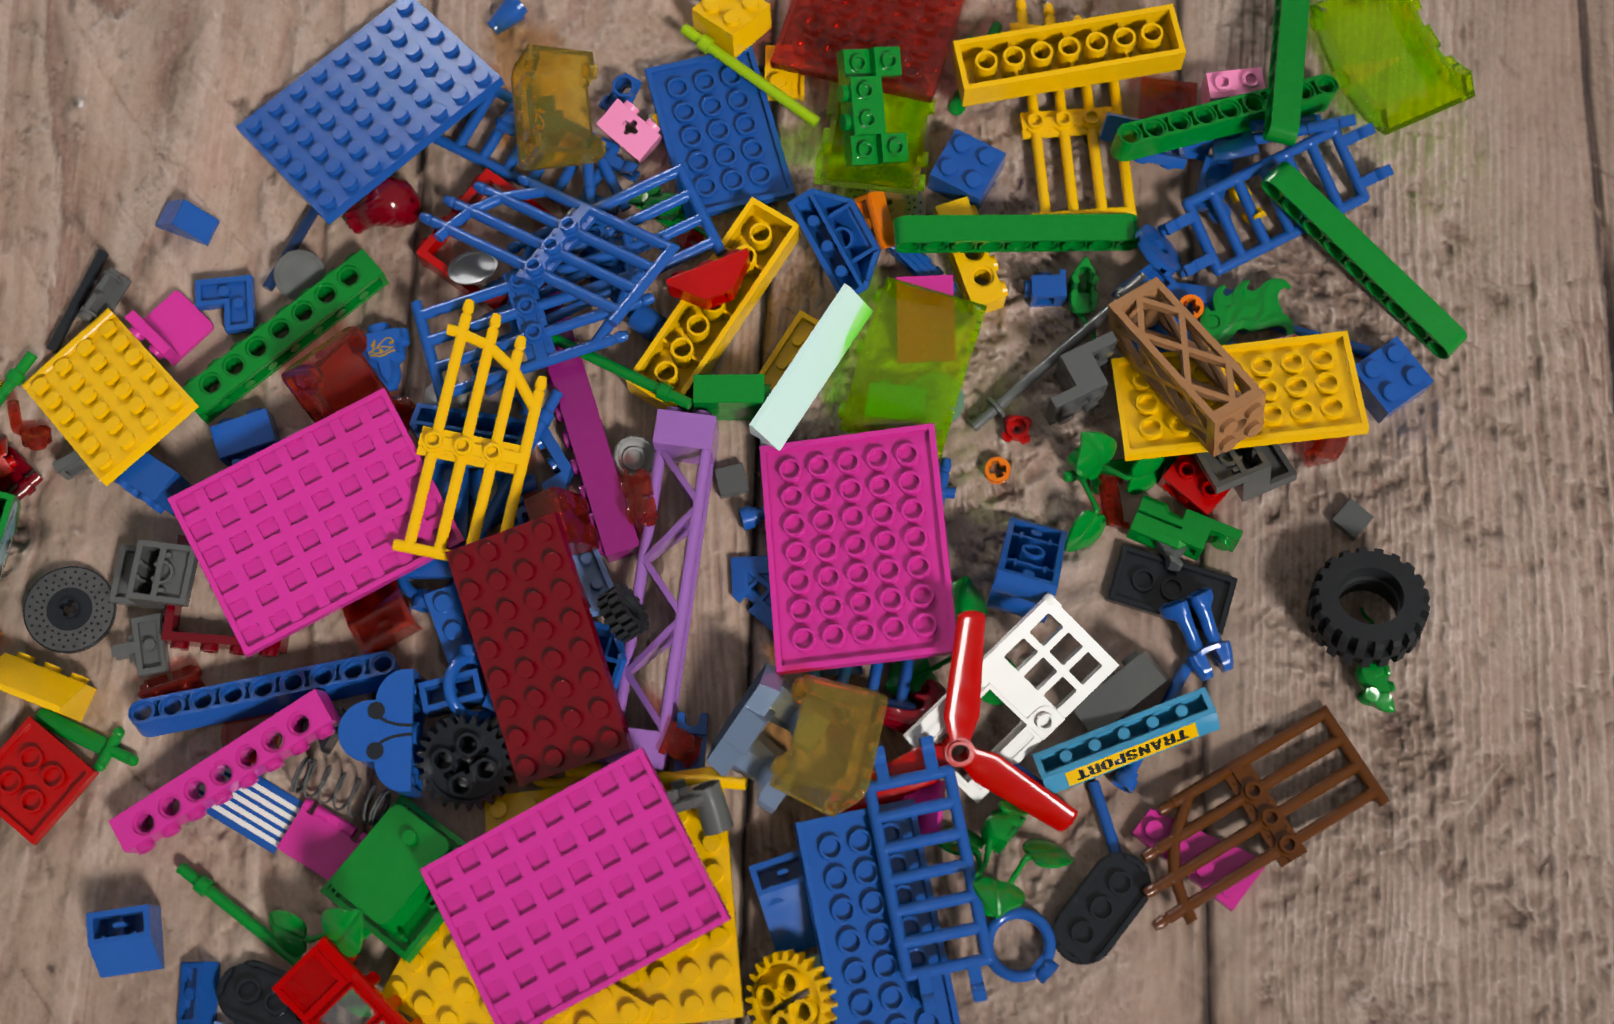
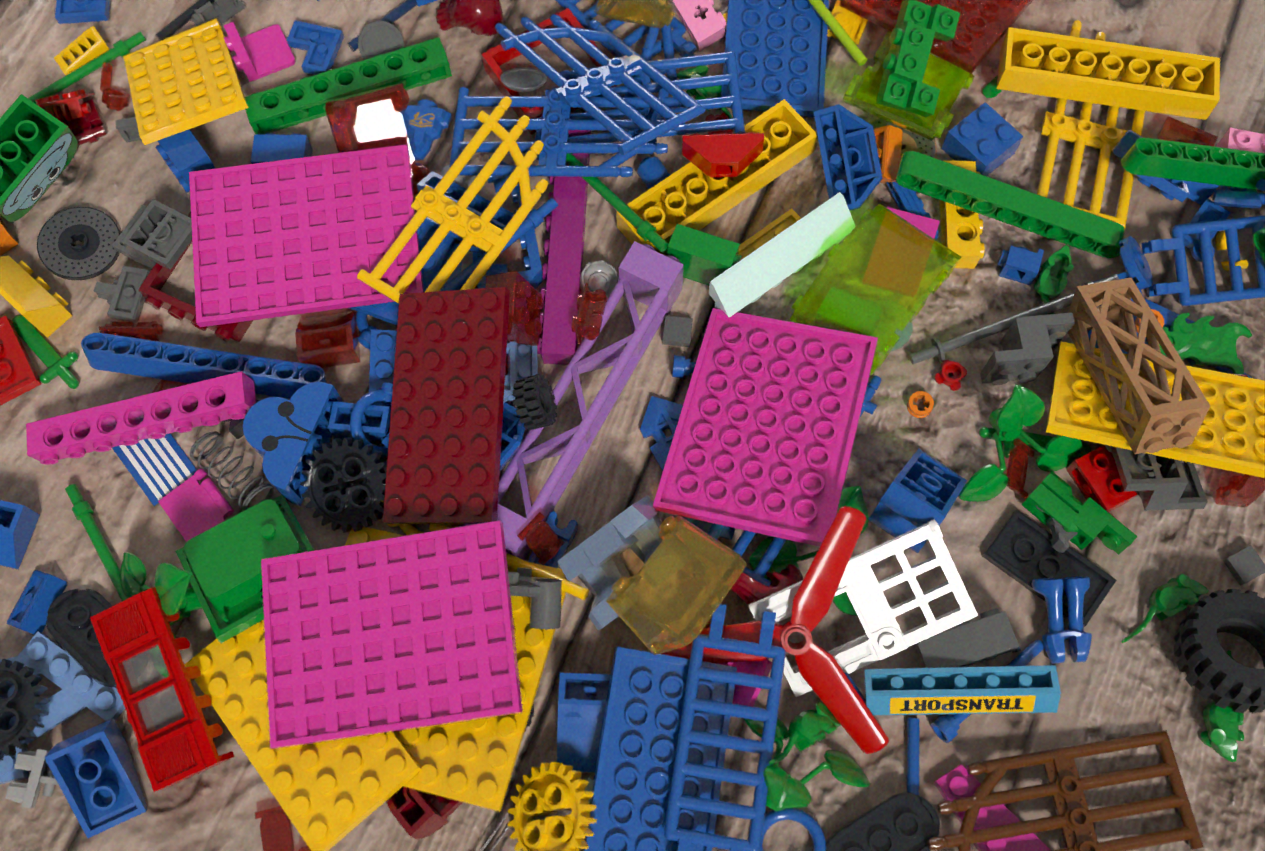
camera: 20 degrees right, 5 degrees down
none -> green animal [1121,574,1209,643]

